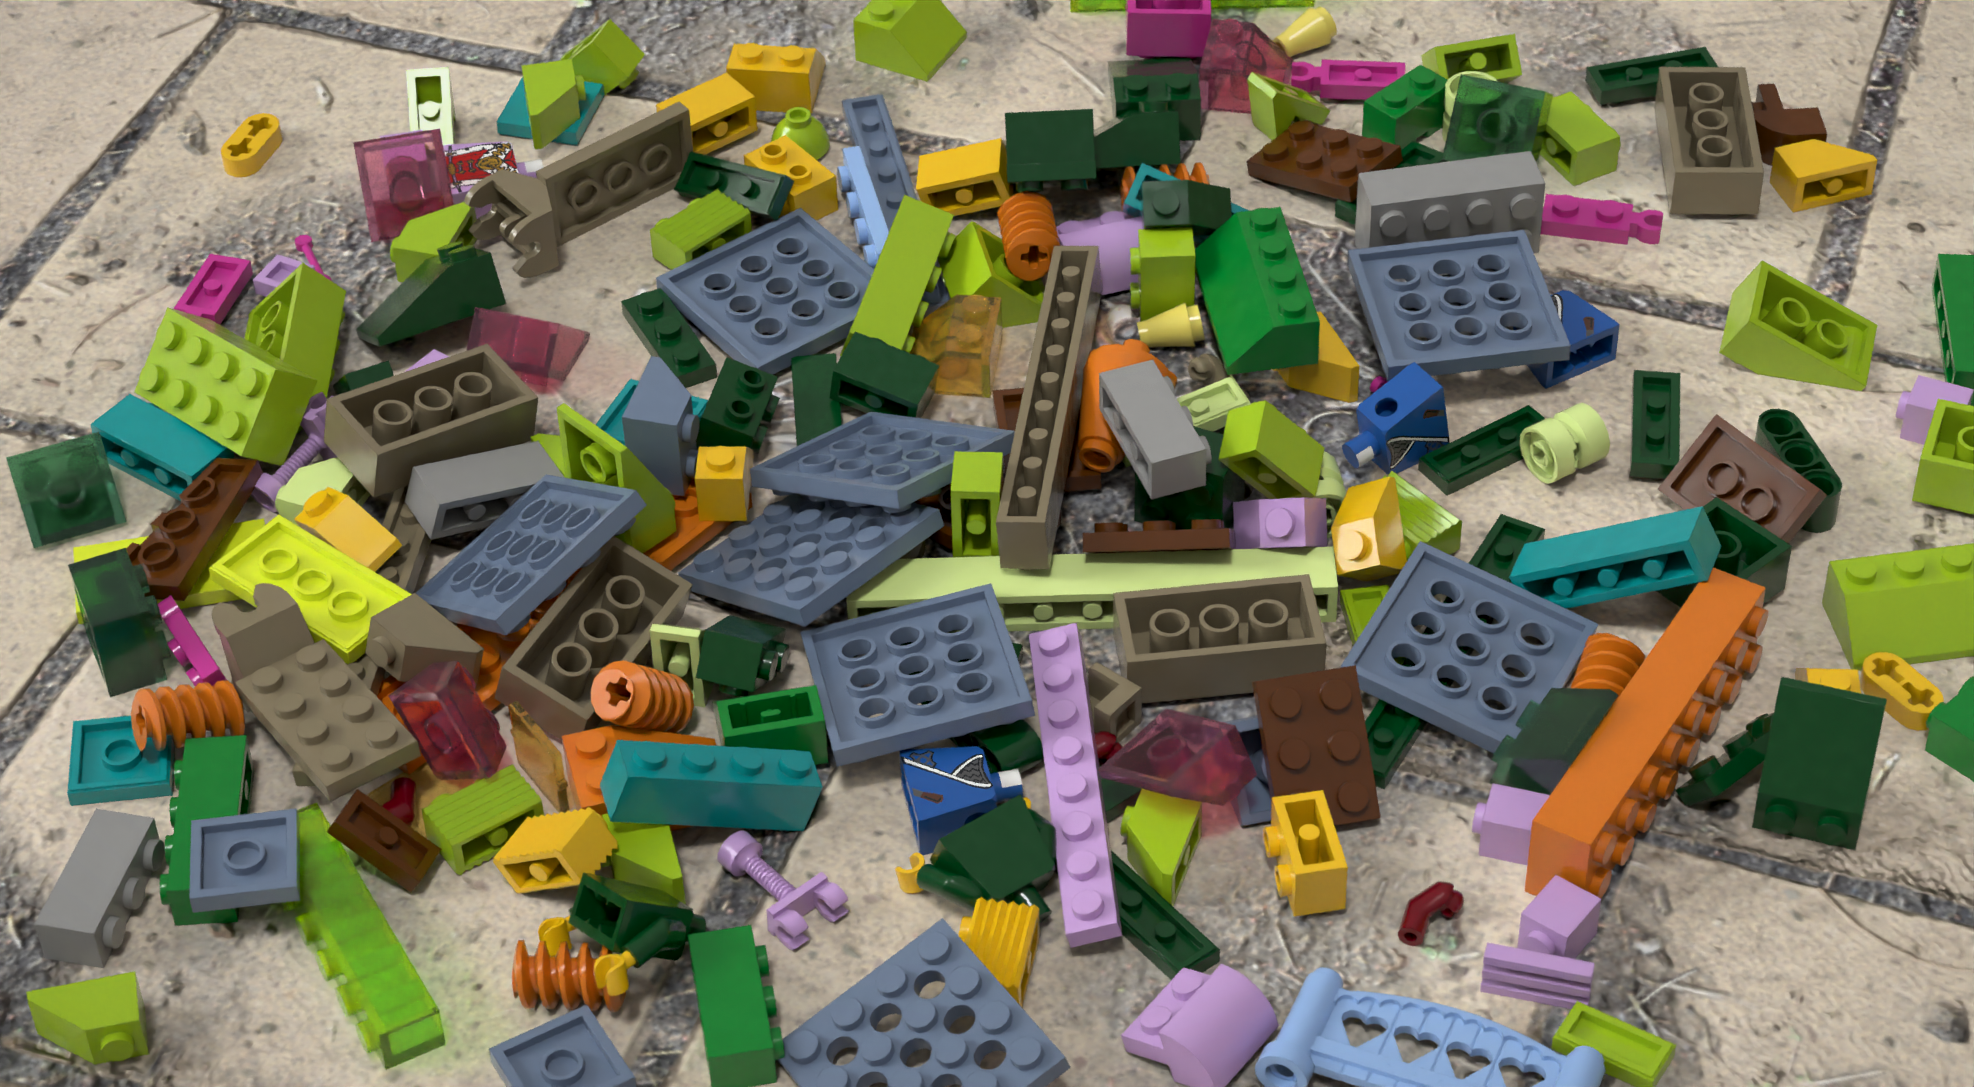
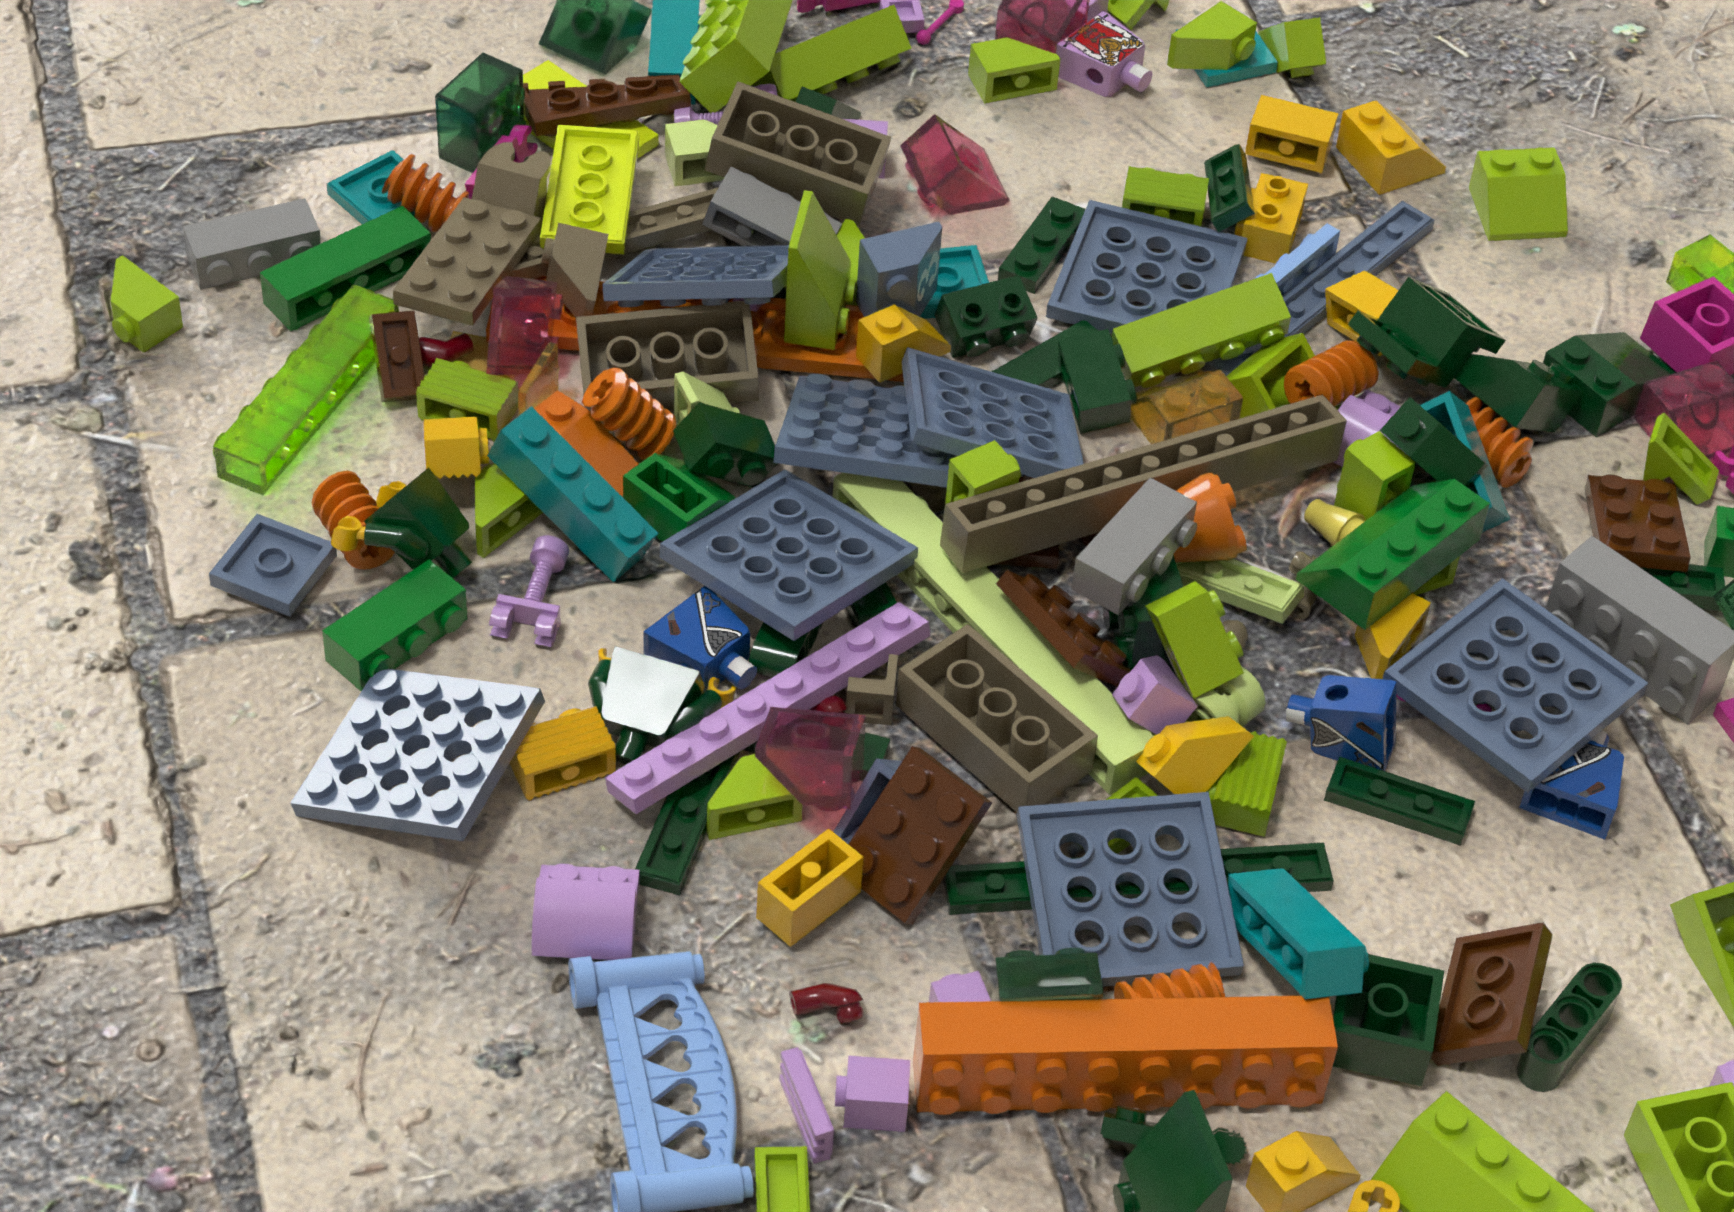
camera: 50 degrees right, 5 degrees up
sand blue plate [189,808,300,913] -> none
yellow slope [294,487,402,572] -> none
dark green slope [356,242,506,347] -> none
dark tan hinge [464,102,693,278] -> none
lime brick [771,107,830,160] -> none
yellowish green wheel [1520,403,1610,484] -> none
dark green plate [1630,370,1680,479] -> none

